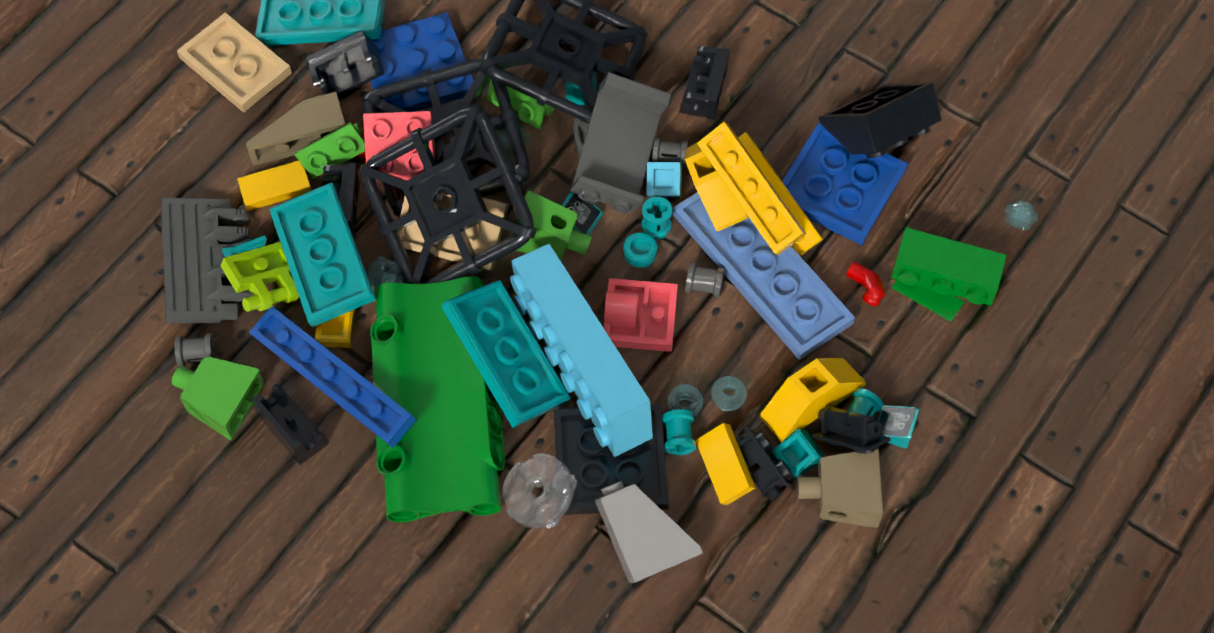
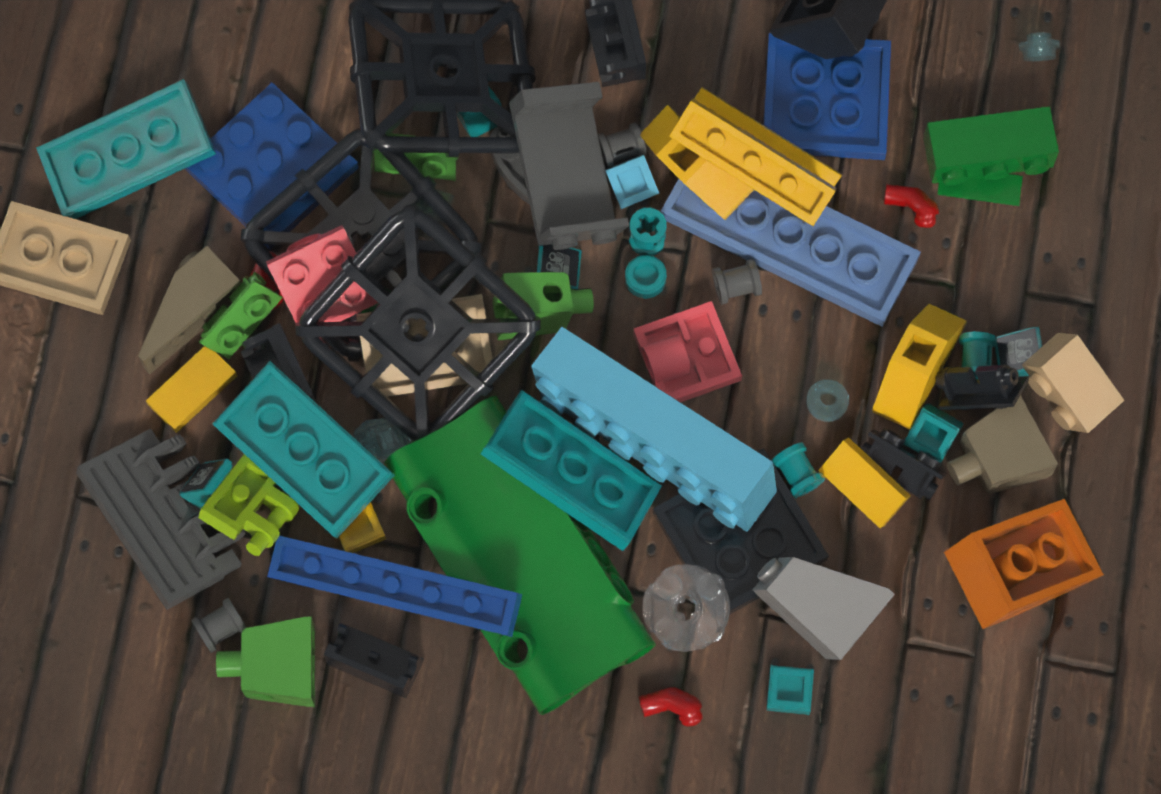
camera: 25 degrees left, 10 degrees up
black hinge [305,31,384,96] -> none
clear light blue plate [667,384,703,417] -> none
none -> red arm [638,687,703,727]
none -> teal tile [766,665,814,715]
none -> orange slope [944,498,1104,629]
none -> tan brick [1022,333,1124,433]

